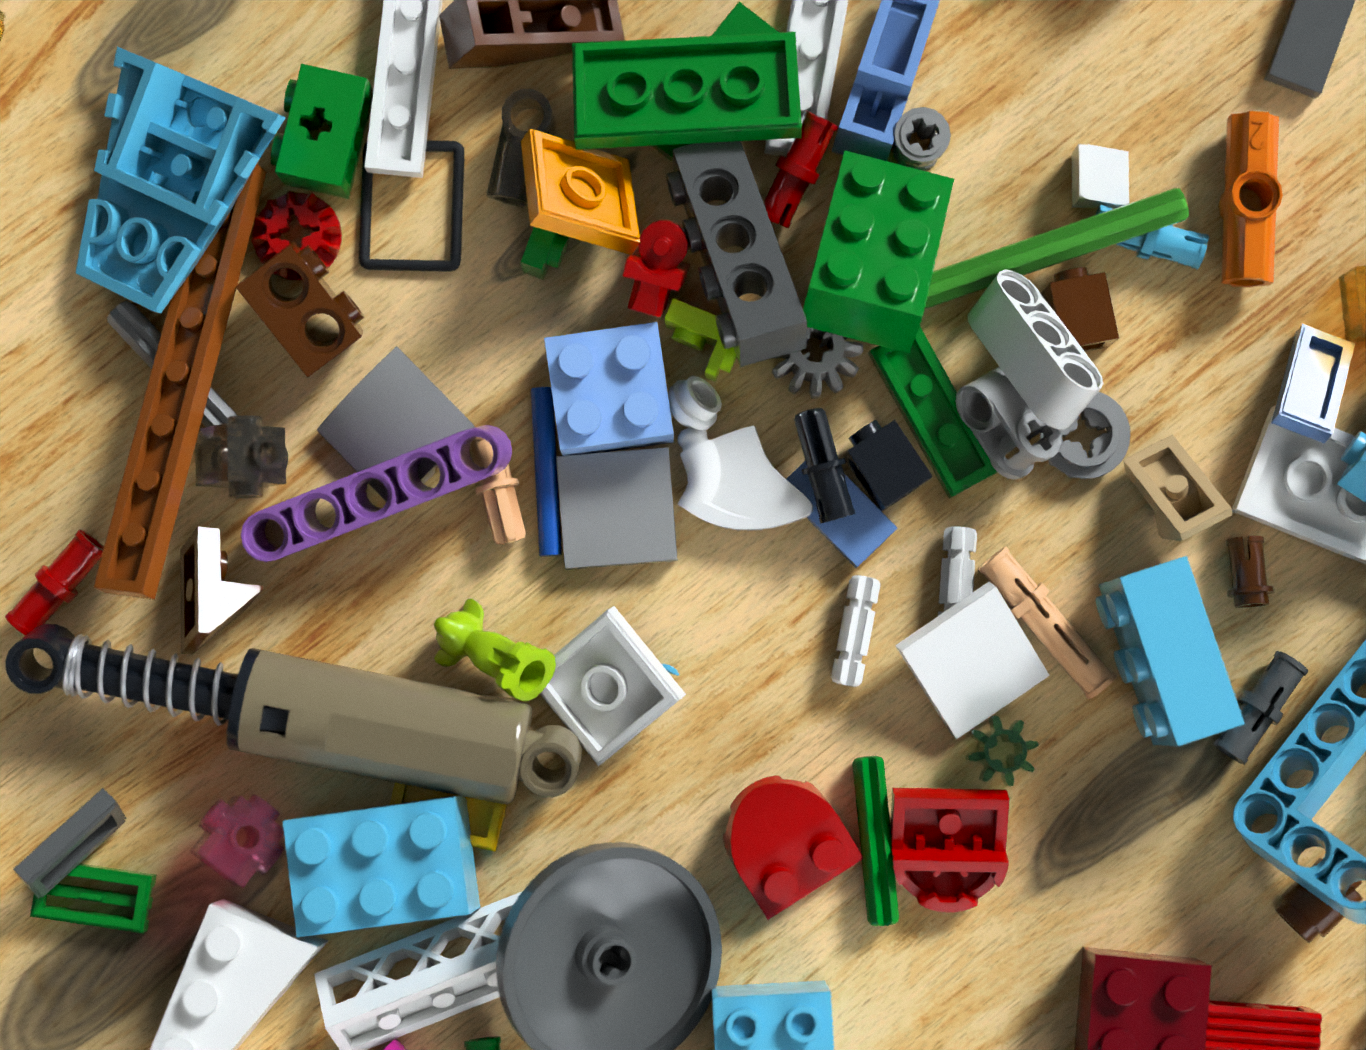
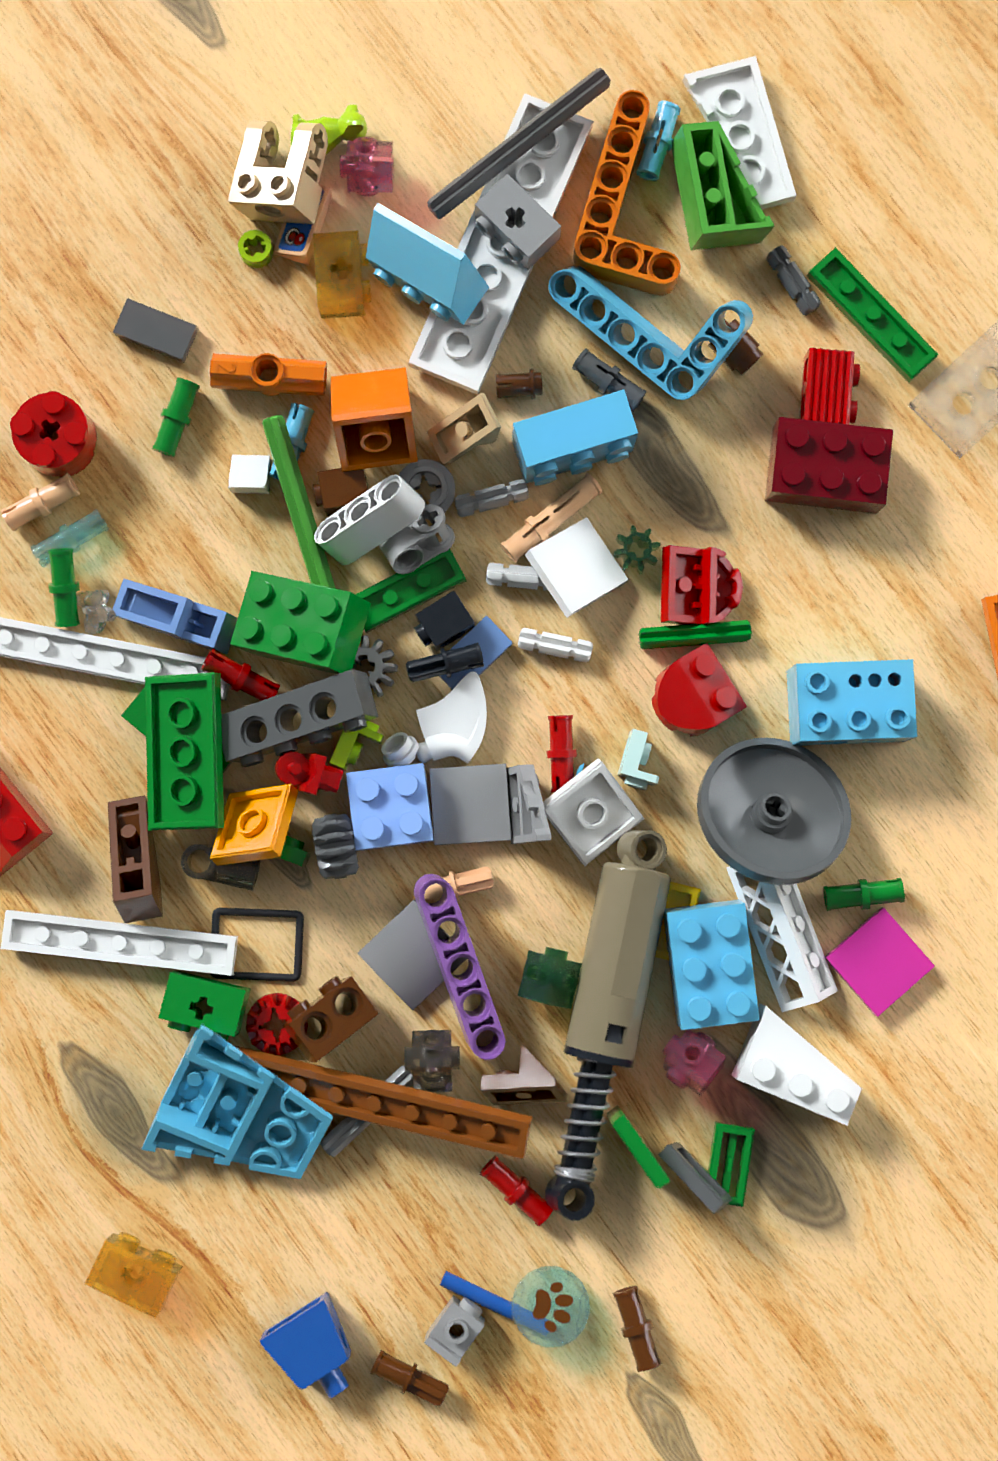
camera: 90 degrees left, 0 degrees up
lime animal [434,598,556,701] -> none
blue bar [531,387,562,557] -> none
light grey bush [892,107,951,171] -> none
tile [1271,324,1355,444] -> none
none -> green pin [152,377,200,457]
none -> dark grey gear [312,813,359,879]
none -> orange slope [331,367,418,472]
none -> light grey axle [455,479,529,517]
none -> light grey wing [506,764,551,844]
none -> clear green brick [518,946,582,1009]
none -> red pin [546,715,577,793]
none -> green tile [607,1105,670,1189]
none -> light aqua bracket [617,729,659,790]

